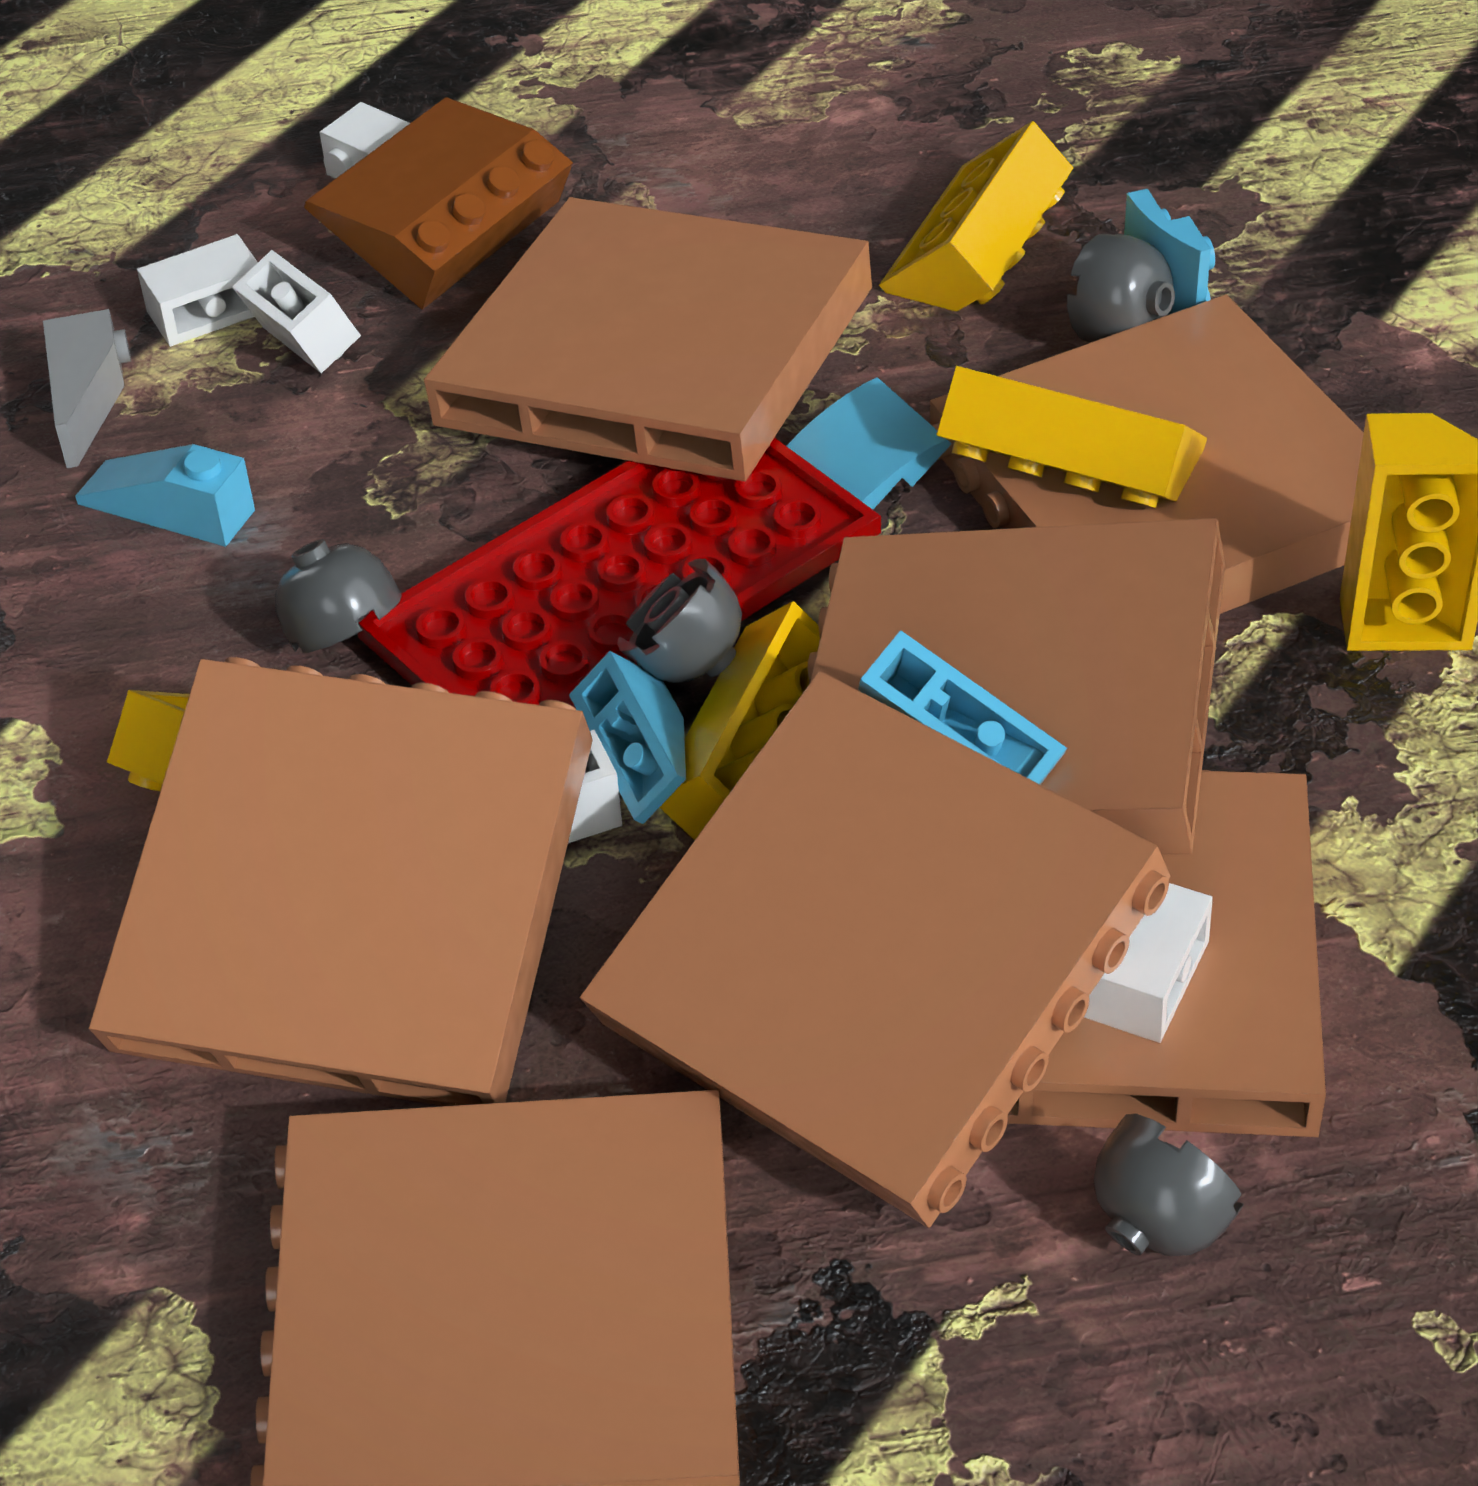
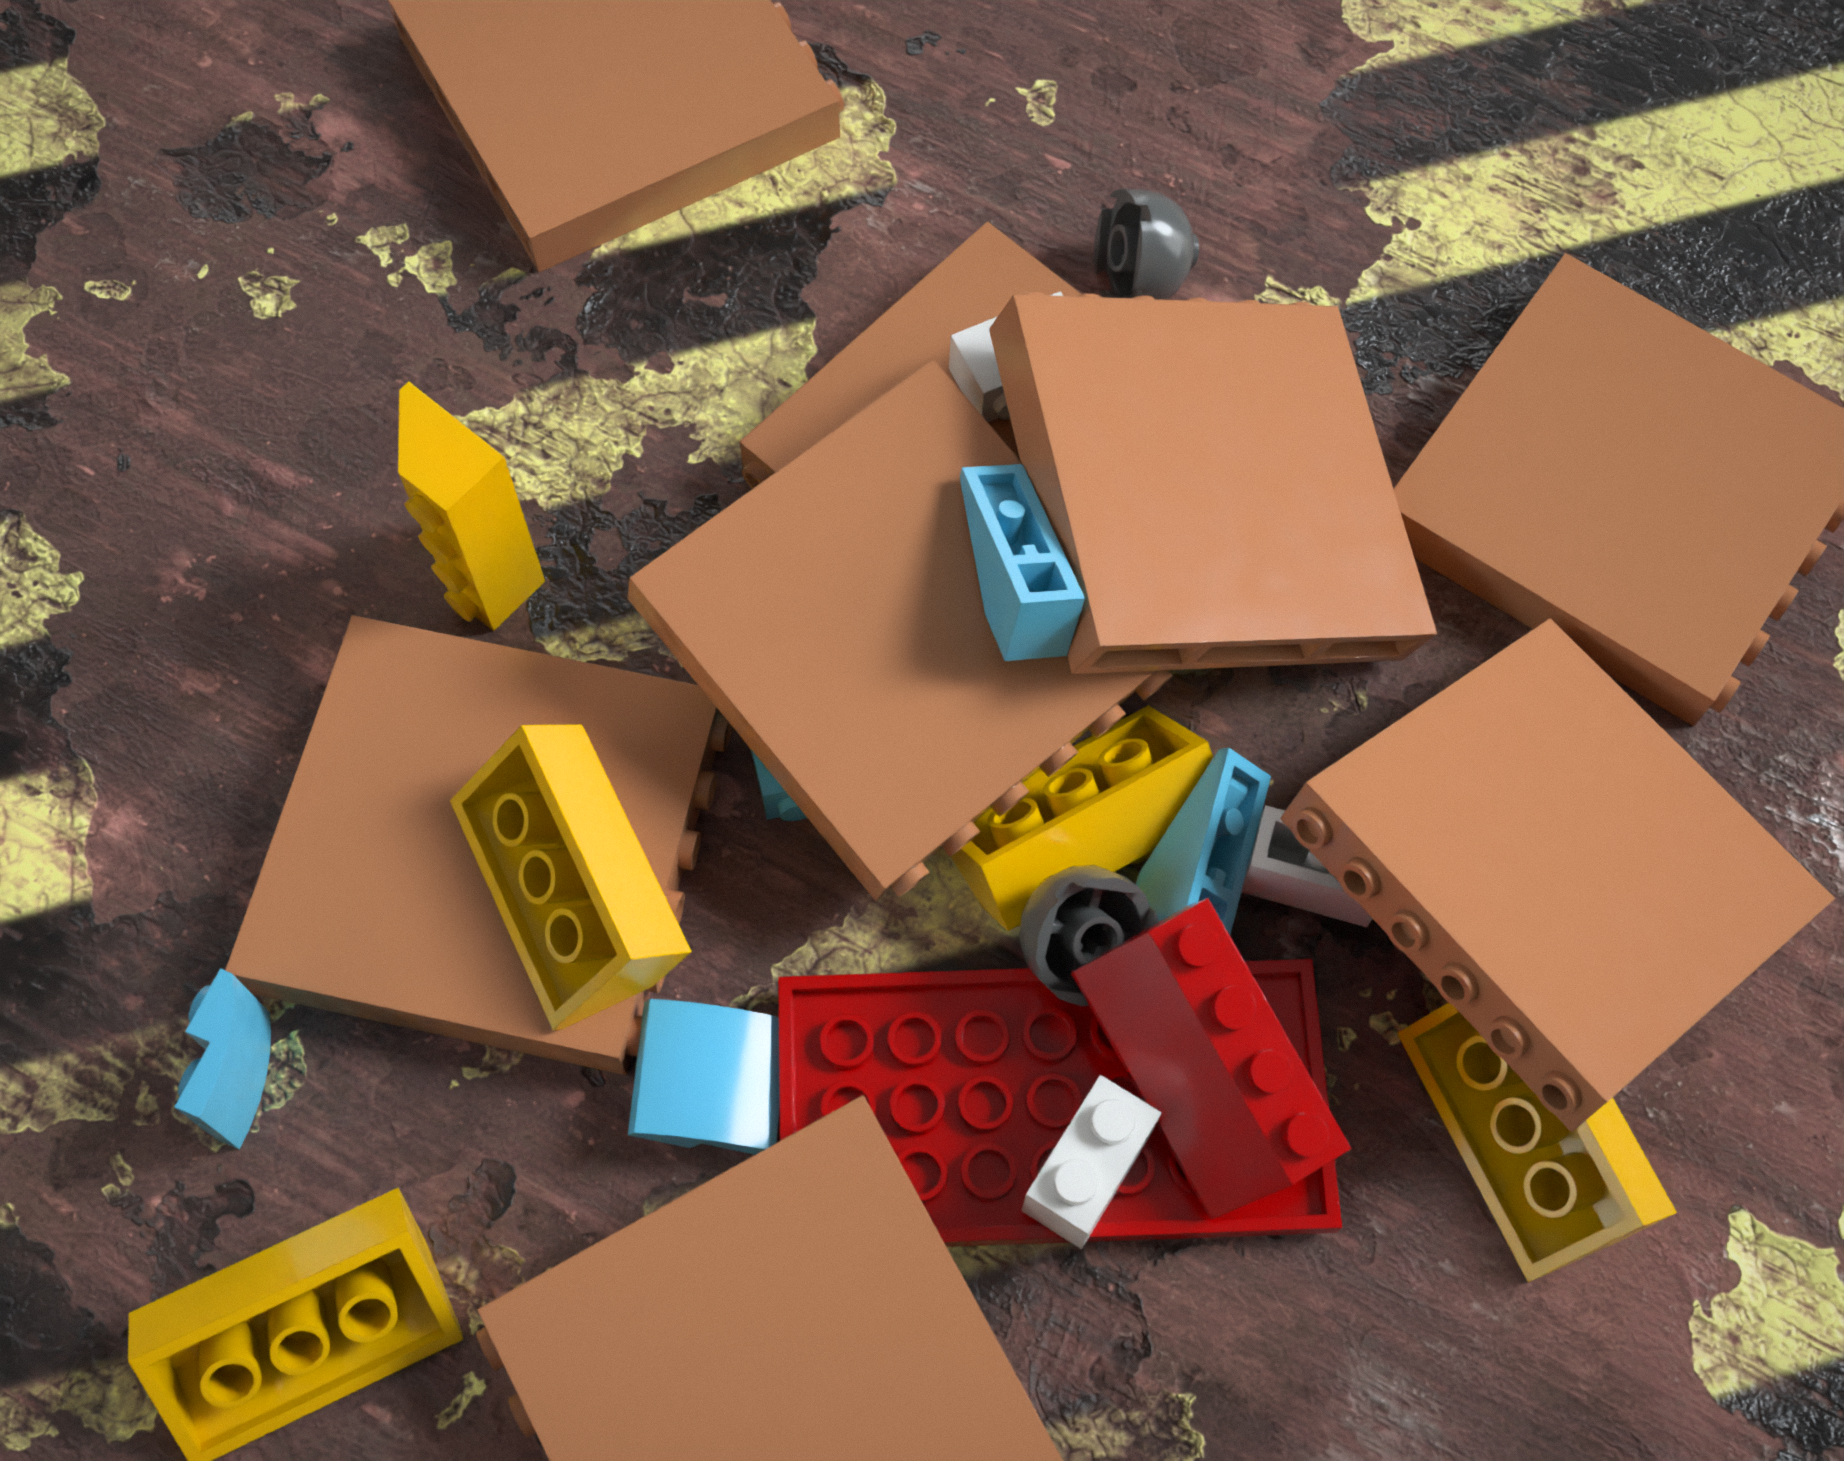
camera: 145 degrees left, 20 degrees up
dark grey cylinder [275,539,402,653] -> none
dark grey cylinder [1067,233,1175,342] -> none
none -> white brick [1022,1075,1161,1249]
none -> red slope [1071,898,1352,1219]

